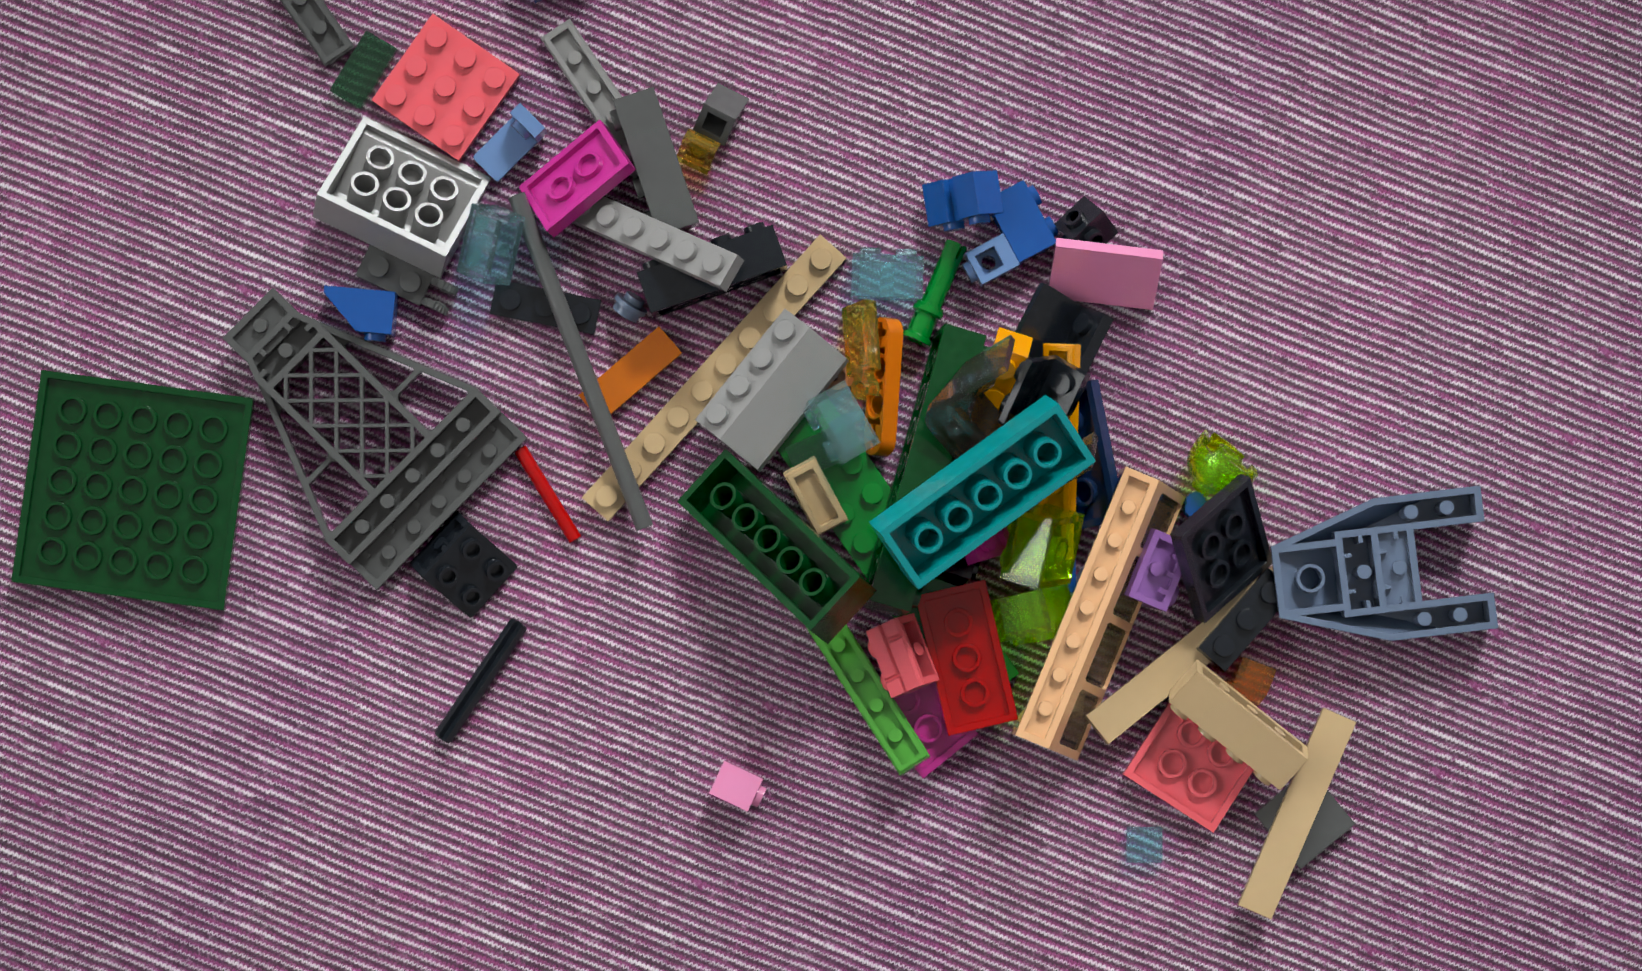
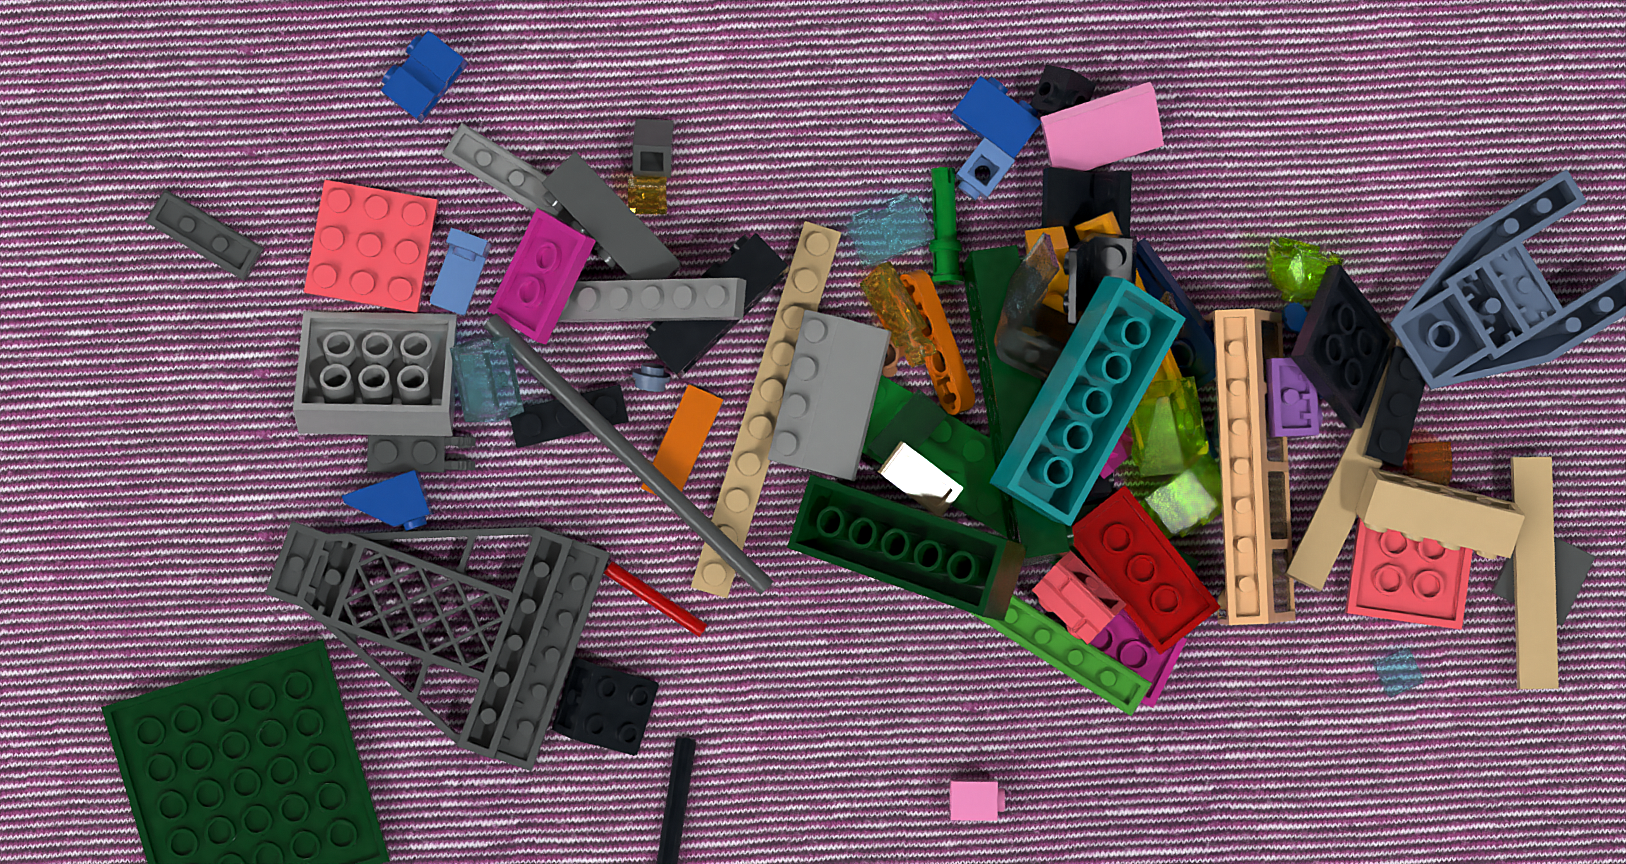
camera: 20 degrees left, 0 degrees up
clear green tile [329,30,398,110] -> none
clear light blue brick [803,380,880,466] -> none
blue brick [922,170,1004,232] -> none

